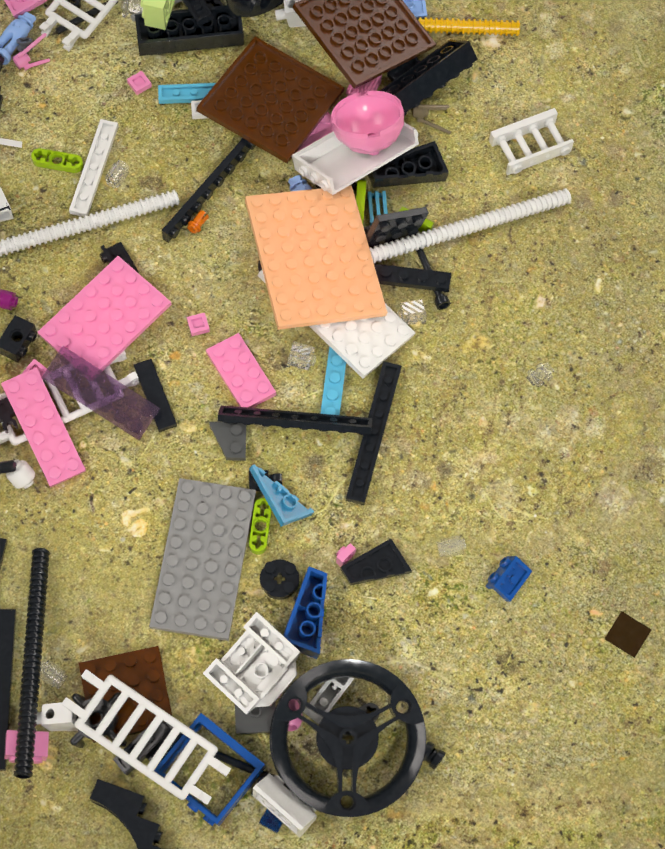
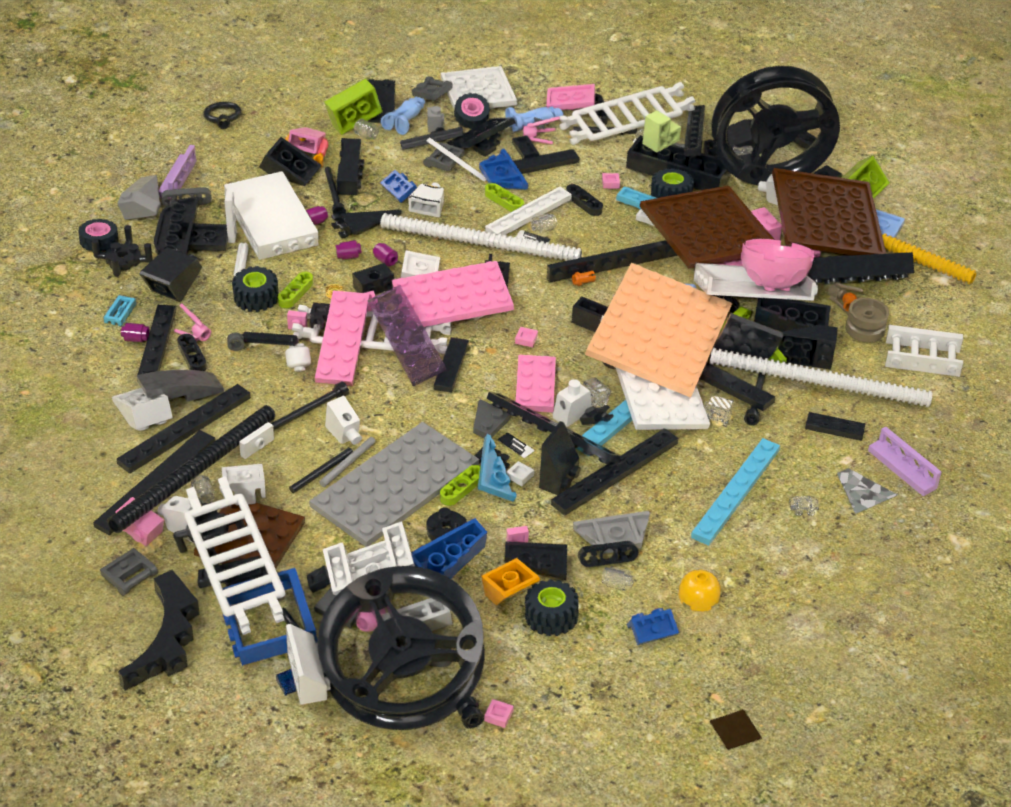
camera: 35 degrees right, 25 degrees down
none -> dark grey plate [100,548,158,596]
none -> white panel [222,464,266,505]
none -> white plate [239,422,274,459]
none -> black piece [271,381,349,431]
none -> black bar [289,447,353,493]
none -> black plate [306,565,331,593]
none -> light grey bar [319,437,376,487]
none -> white torso [325,396,362,445]
none -> white plate [401,251,440,278]
none -> blue wing [479,149,528,190]
none -> light orange slope [481,558,540,605]
none -> bright pink plate [484,699,513,728]
none -> sticker [498,433,534,458]
none -> white plate [506,461,534,486]
none -> black plate [512,135,539,159]
none -> black tile [513,149,580,174]
none -> sticker [516,230,551,244]
none -> black wheel [525,579,579,636]
none -> black slope [539,421,581,495]
none -> white torso [553,380,592,428]
none -> black beam [566,184,603,216]
none -> black slope [571,296,608,332]
none -> light grey wing [573,511,650,554]
none -> black beam [578,541,639,567]
none -> black plate [579,405,614,425]
none -> black wheel [651,169,694,198]
none -> yellow cylinder [678,569,721,612]
none -> medium azure plate [691,438,780,546]
none -> bright pink brick [751,207,782,240]
none -> black slope [778,325,838,370]
none -> black tile [805,412,866,441]
none -> sticker [837,468,898,514]
none -> orange pin [842,292,857,312]
none -> dark tan wheel [845,298,889,342]
none -> lavender fence [868,427,941,496]

